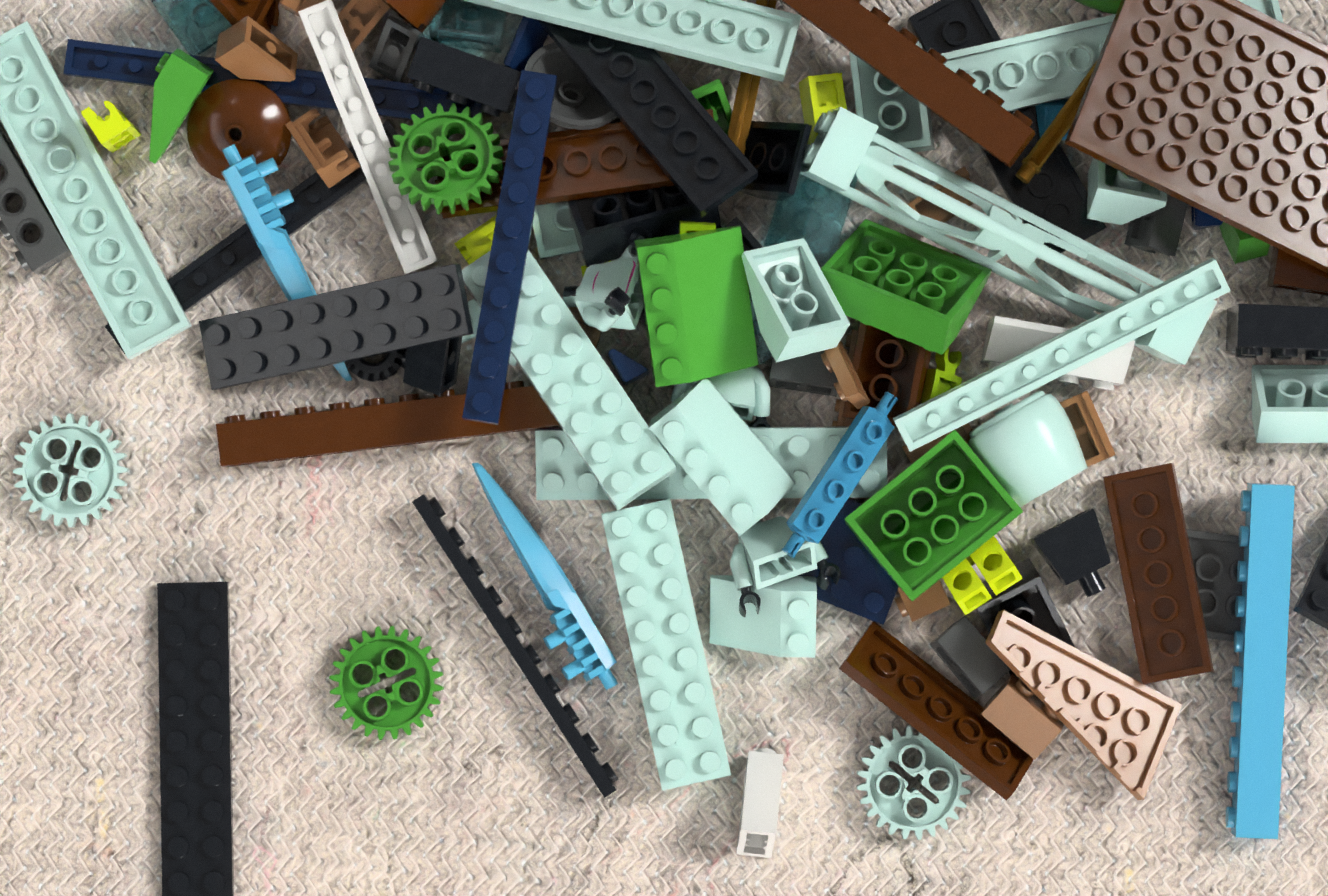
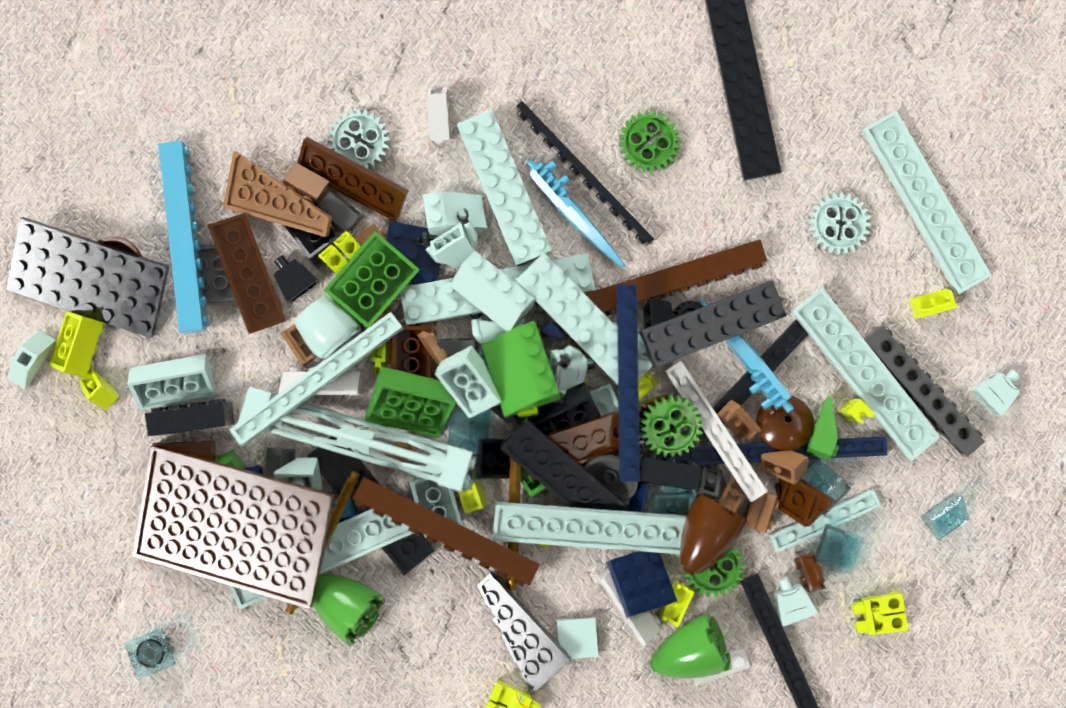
camera: 170 degrees right, 0 degrees up
dark azure plate [781,392,898,558] -> none

